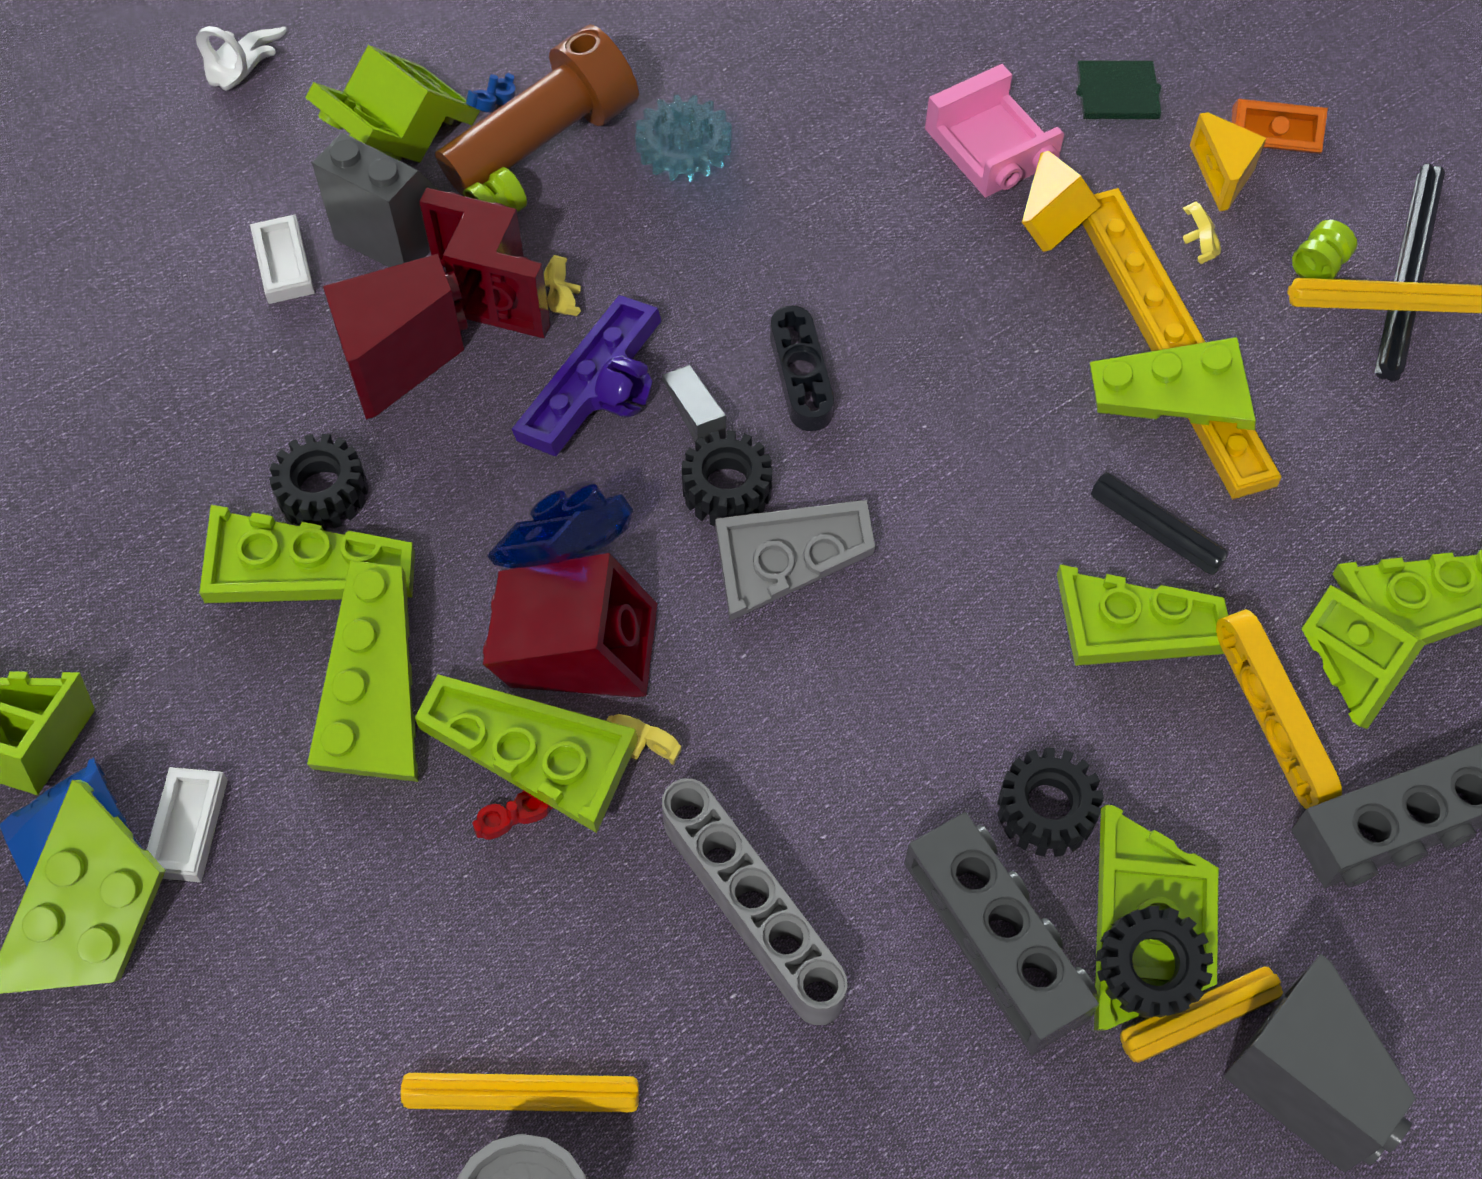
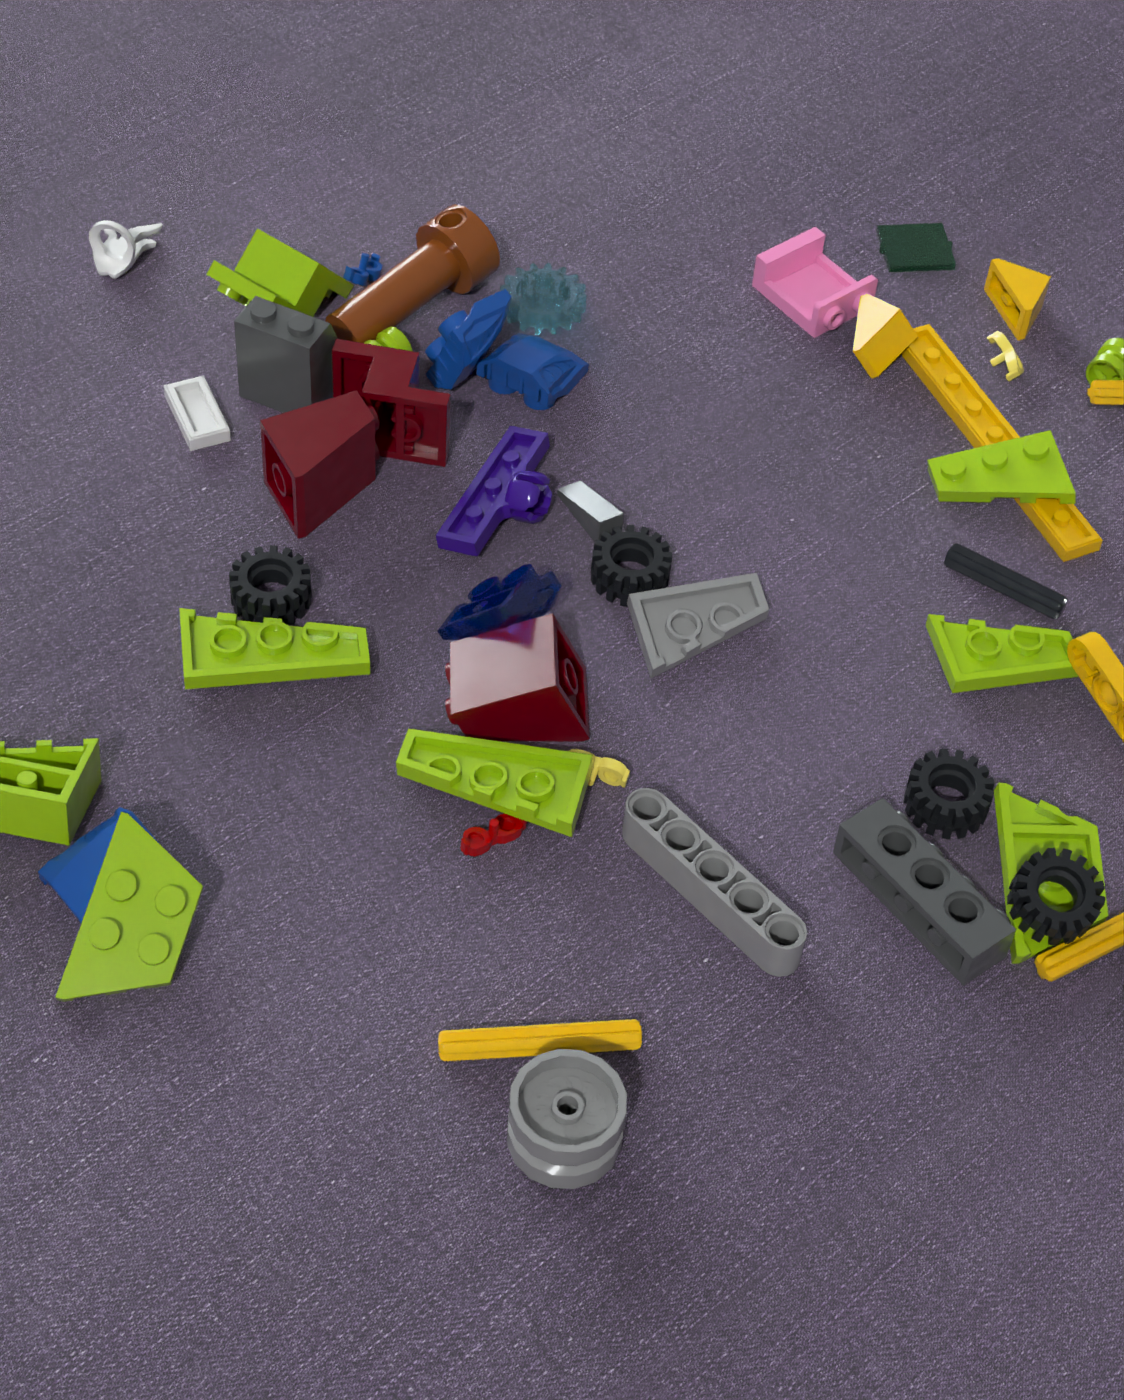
camera: 10 degrees left, 10 degrees down
white tile [147,767,228,882] -> none
lime wing [307,561,419,782] -> none
light yellow piece [543,255,581,316] -> none
black beam [770,306,834,431] -> none
orange slope [1232,99,1328,154] -> none
none -> blue slope [425,289,511,390]
none -> blue slope [477,333,589,410]

